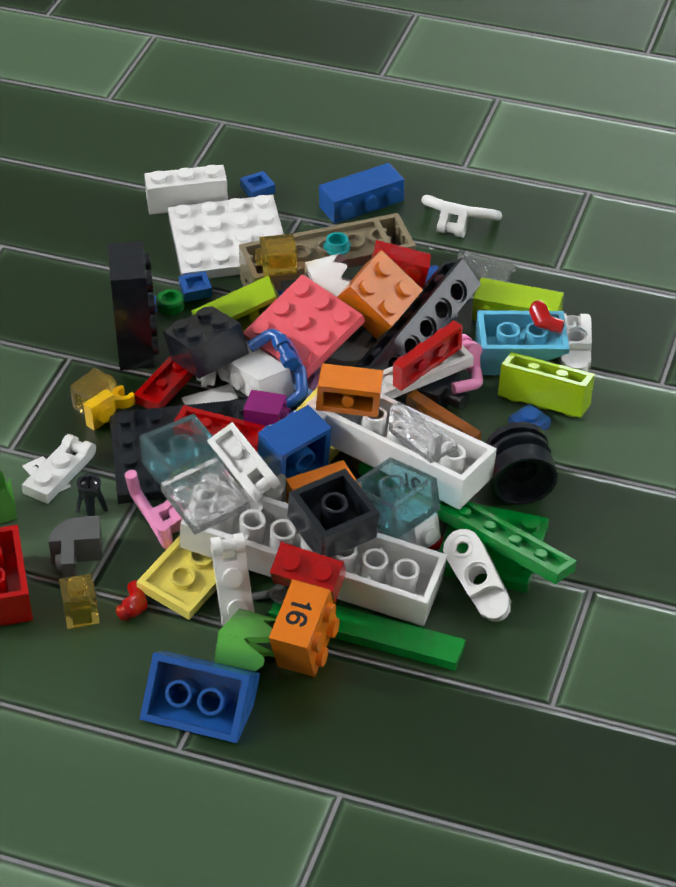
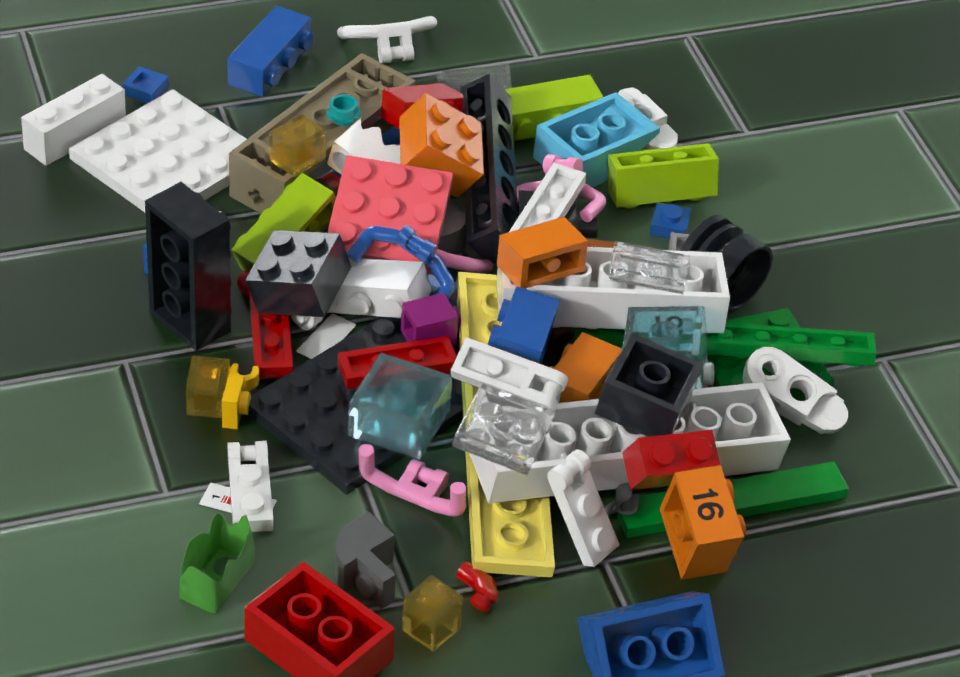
camera: 40 degrees left, 0 degrees up
black piece [76,474,108,516] -> none
bright green piece [214,608,276,672] -> none
red plate [393,320,463,391] -> none
red arm [529,300,565,334] -> none

